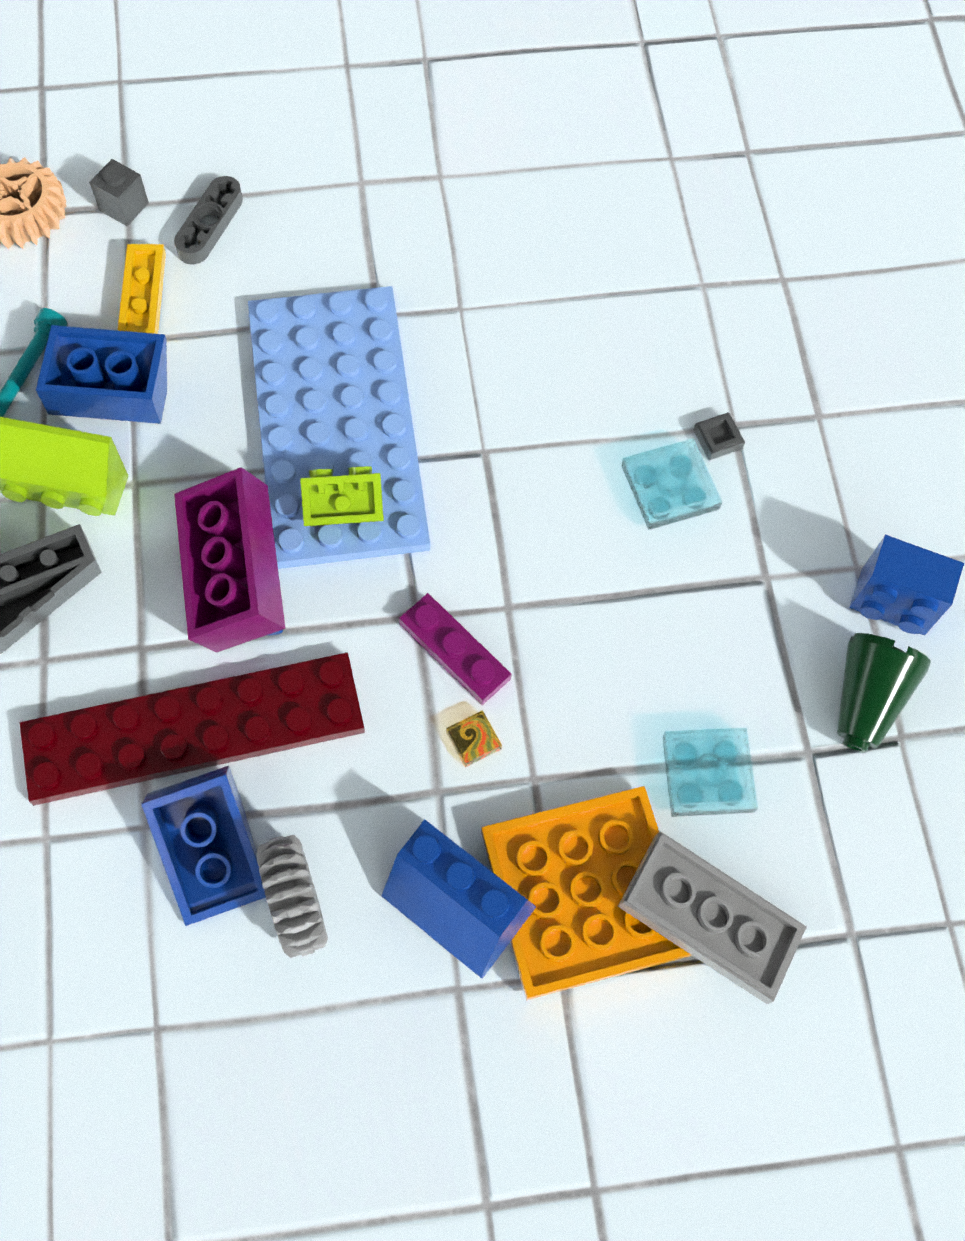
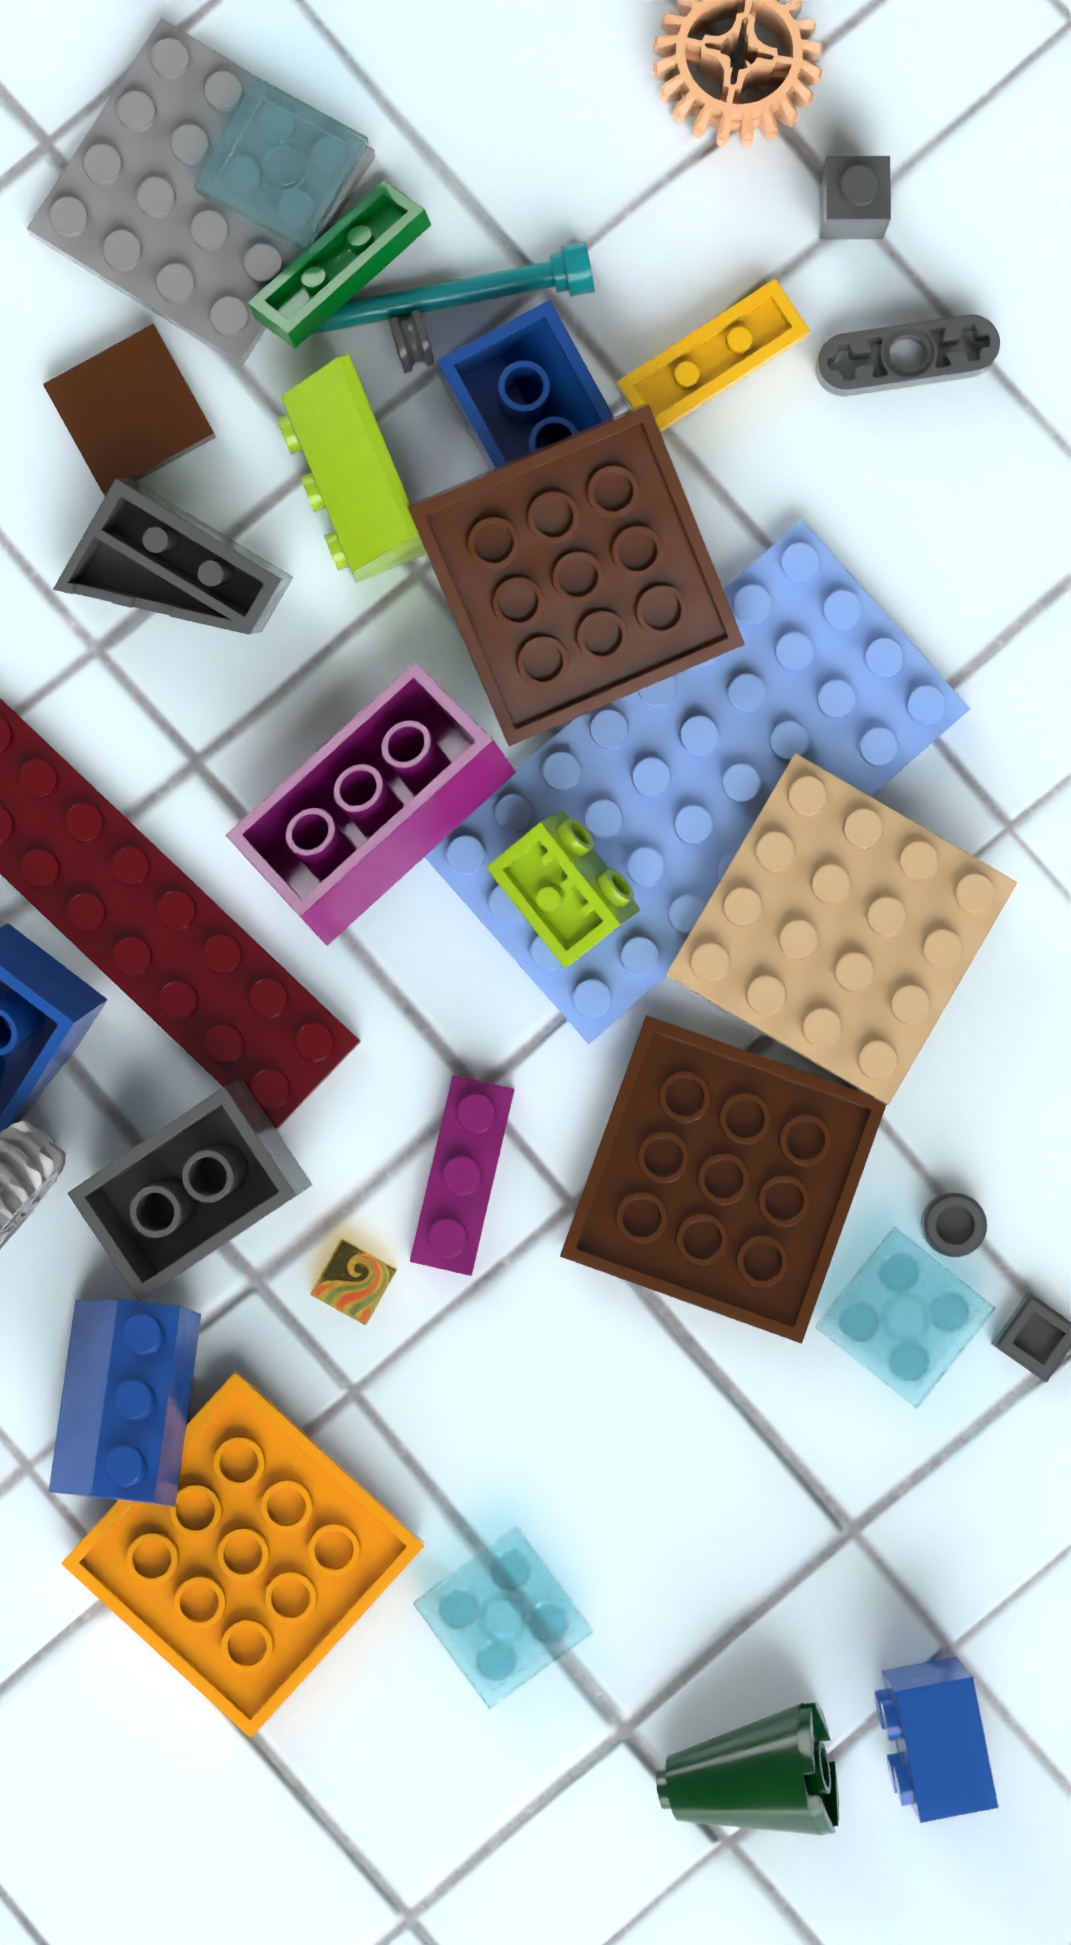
camera: 60 degrees right, 20 degrees up
light grey tile [618,831,807,1004] -> none
none -> dark grey brick [67,1078,313,1301]
none -> dark grey bush [388,309,435,373]
none -> reddish brown plate [407,403,745,746]
none -> reddish brown plate [560,1015,886,1344]
none -> tan plate [665,753,1018,1105]
none -> dark grey tile [921,1193,987,1257]

